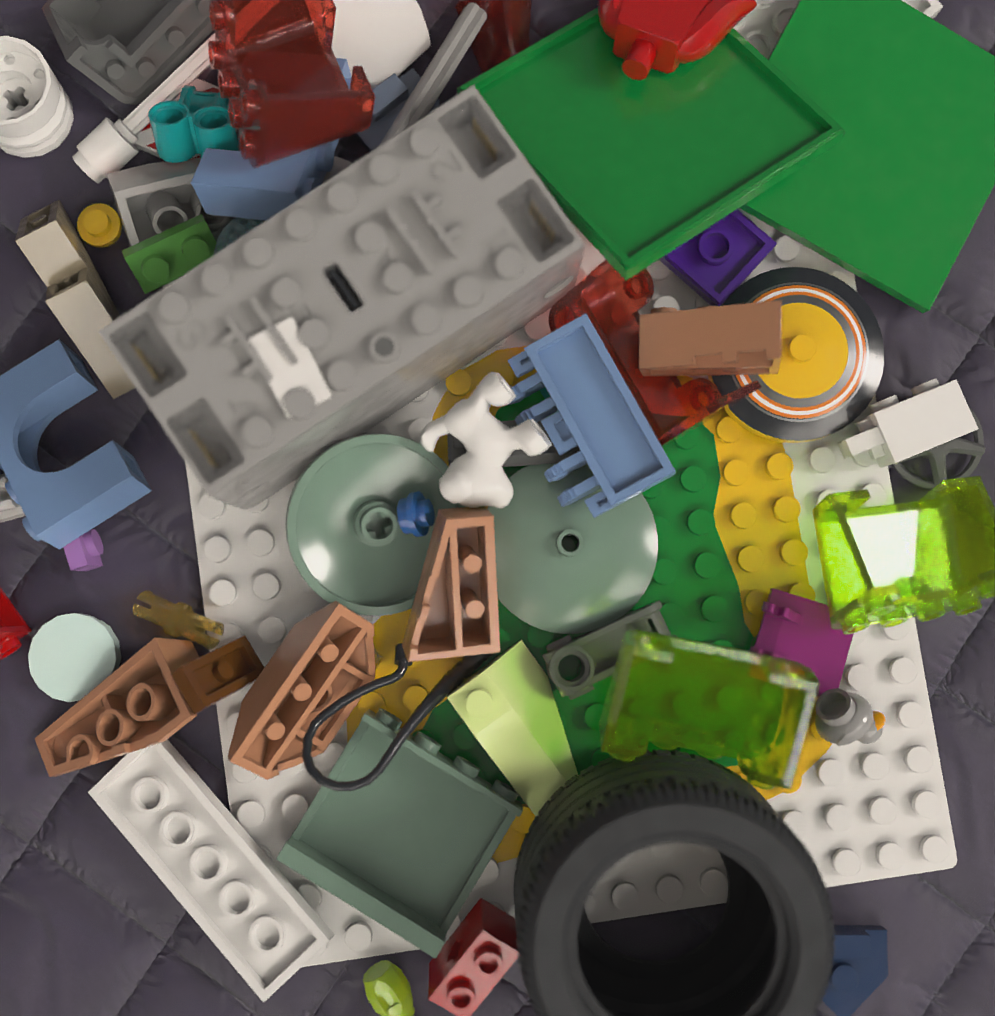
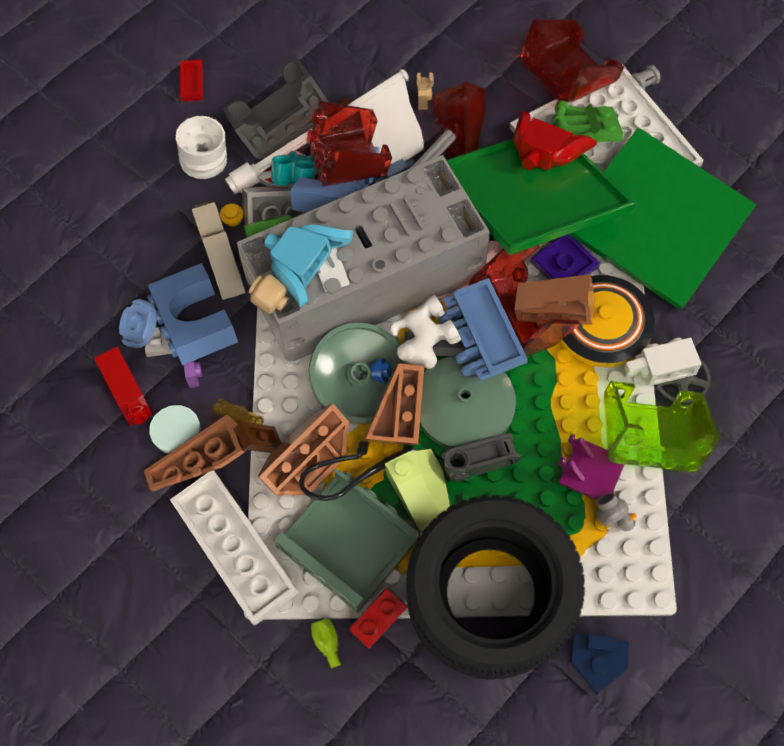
camera: 10 degrees right, 20 degrees down
clear neon green windscreen [599,630,820,789] -> none
none -> tan head [248,274,290,314]
none -> medium azure torso [264,224,354,307]

